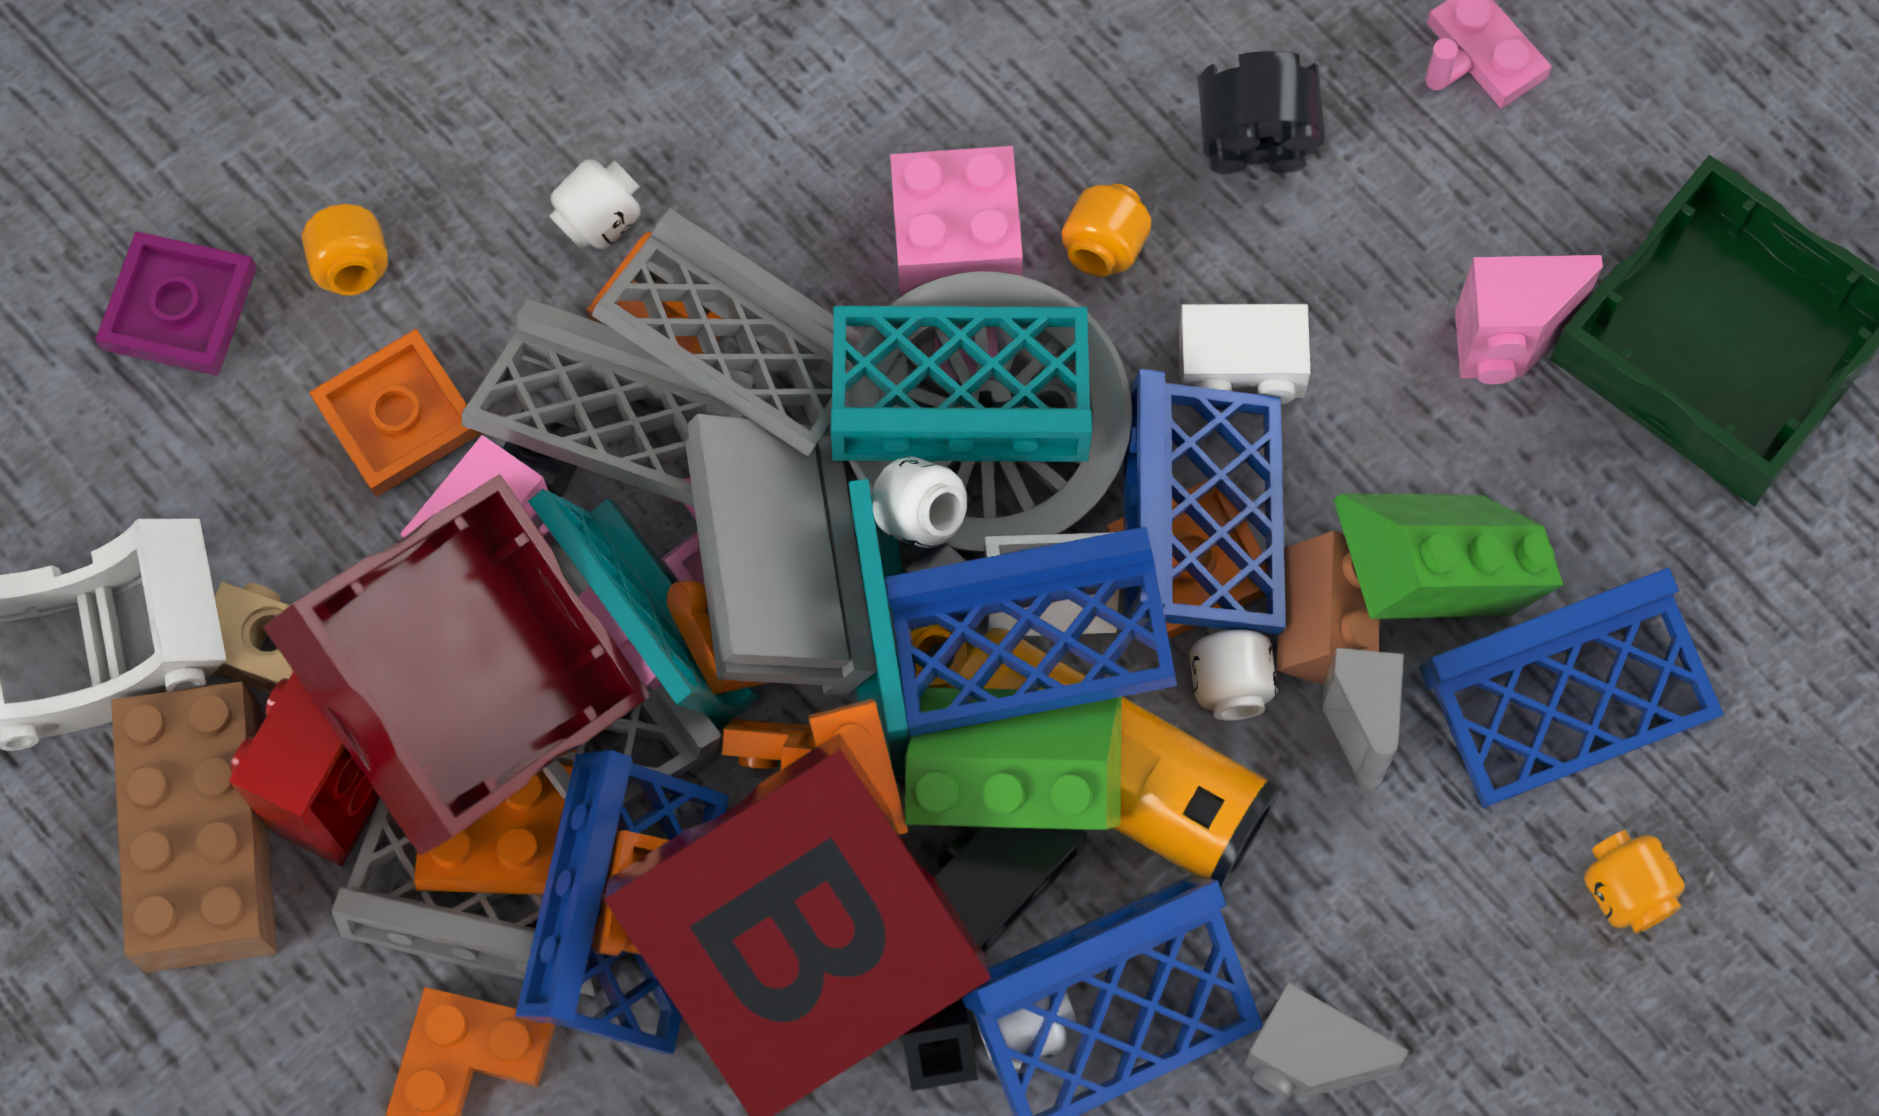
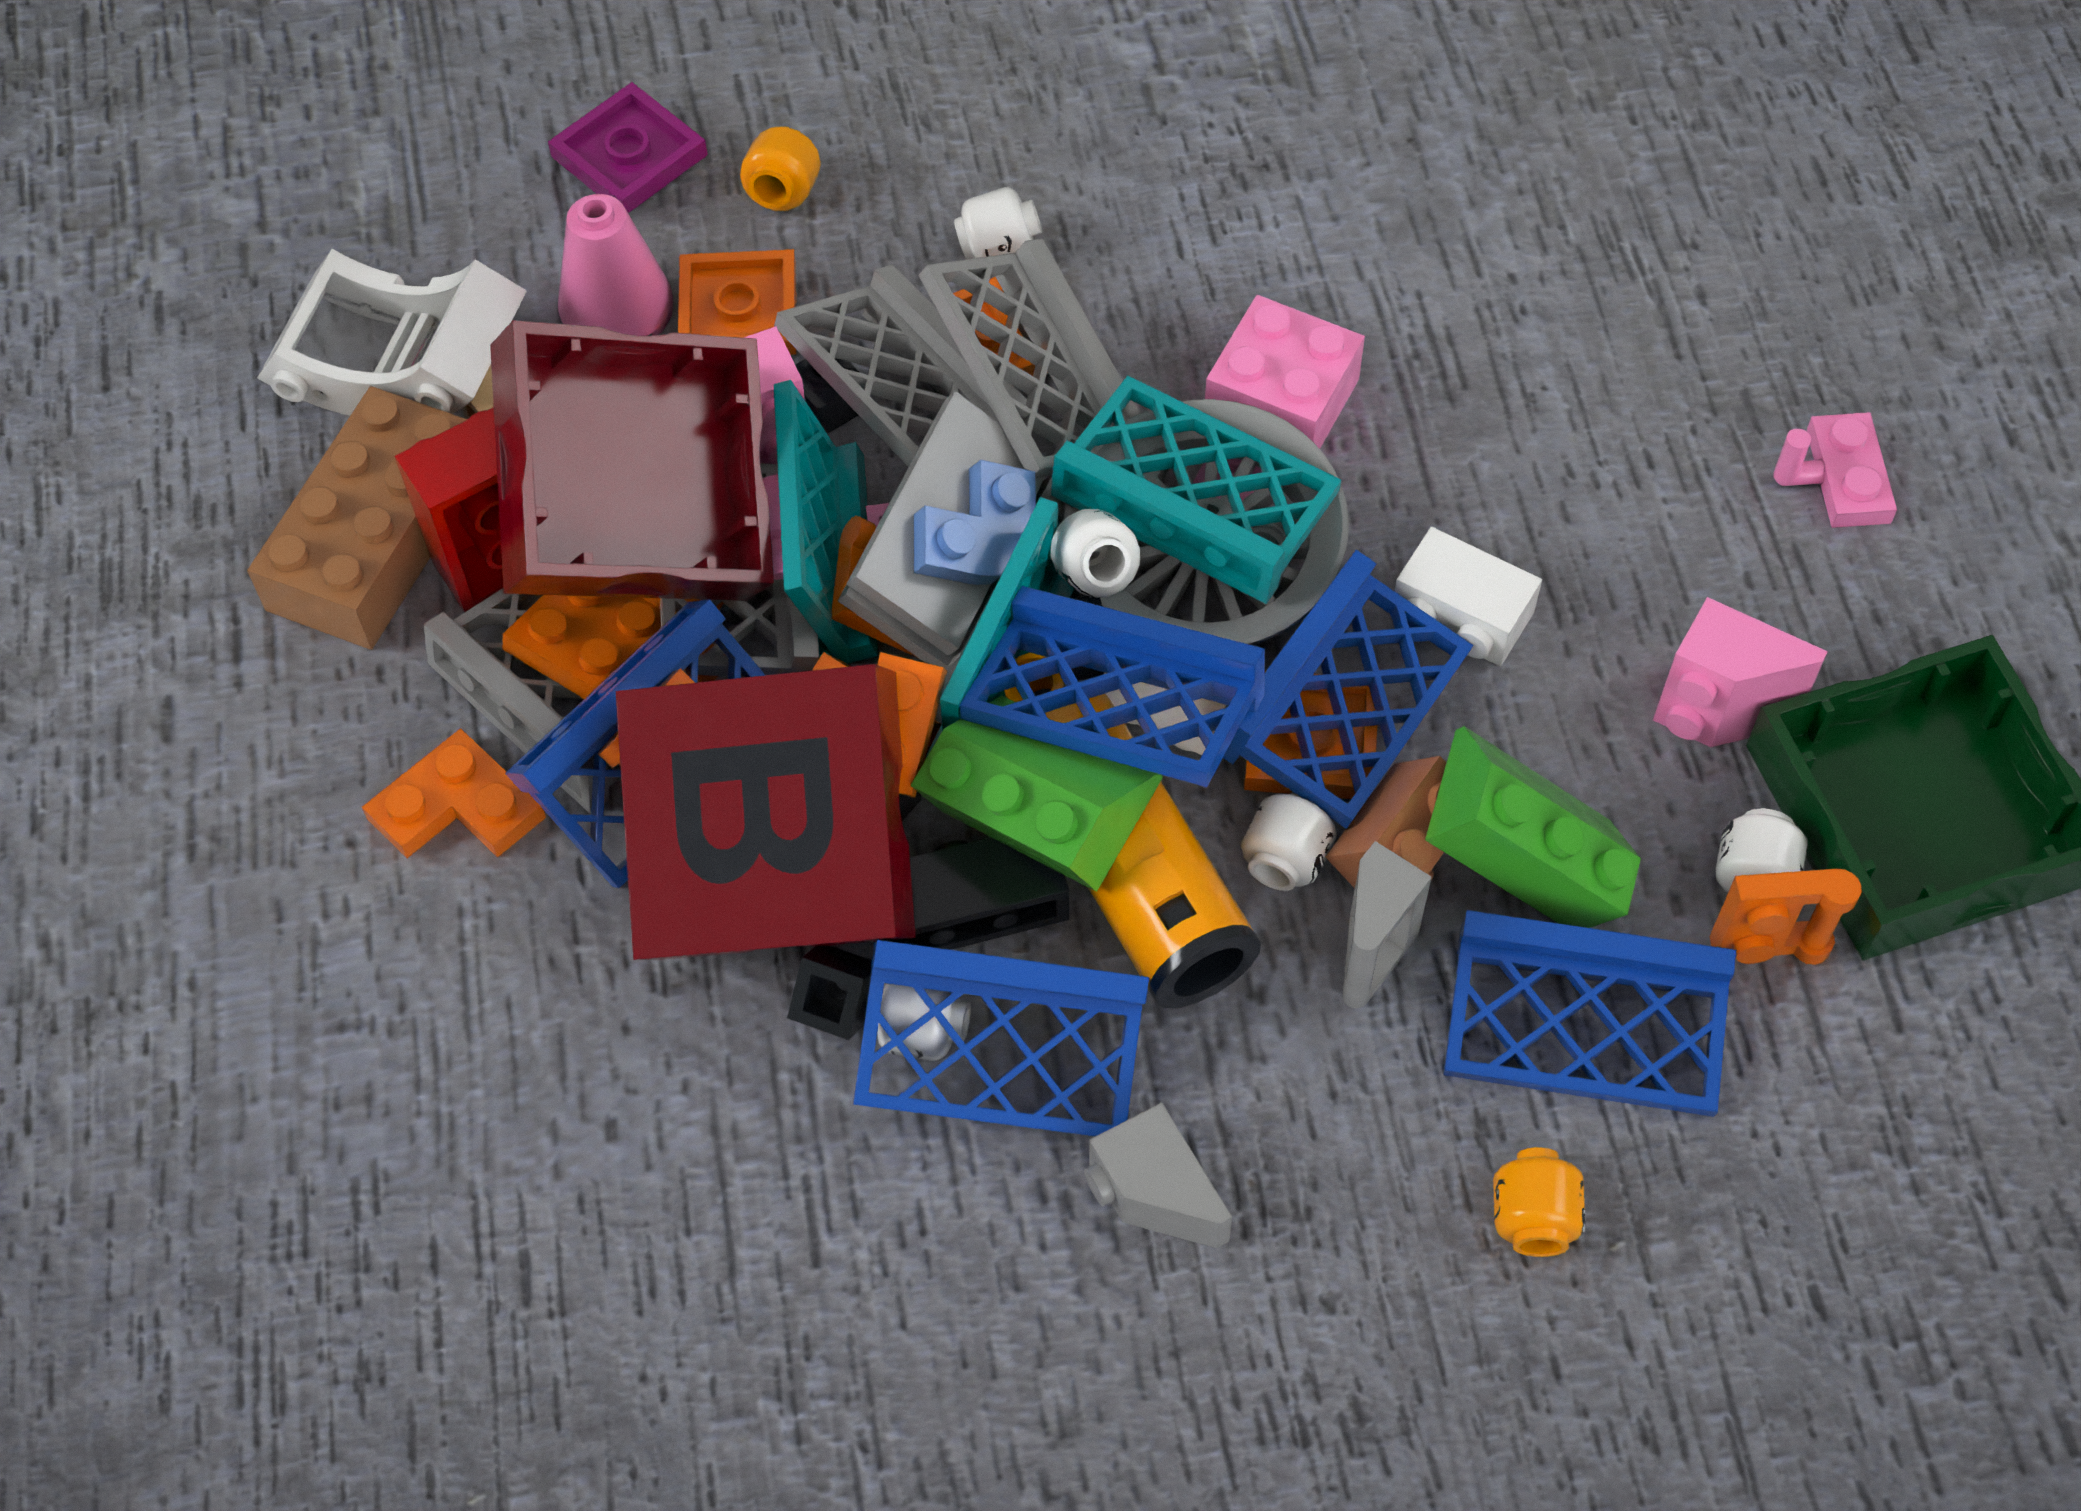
camera: 30 degrees right, 10 degrees down
light orange head [1061,184,1151,277] -> none
black brick [1198,51,1325,174] -> none
none -> bright pink cone [558,194,673,336]
none -> medium blue plate [914,460,1036,585]
none -> orange plate [1709,869,1862,965]
none -> white head [1716,808,1808,893]

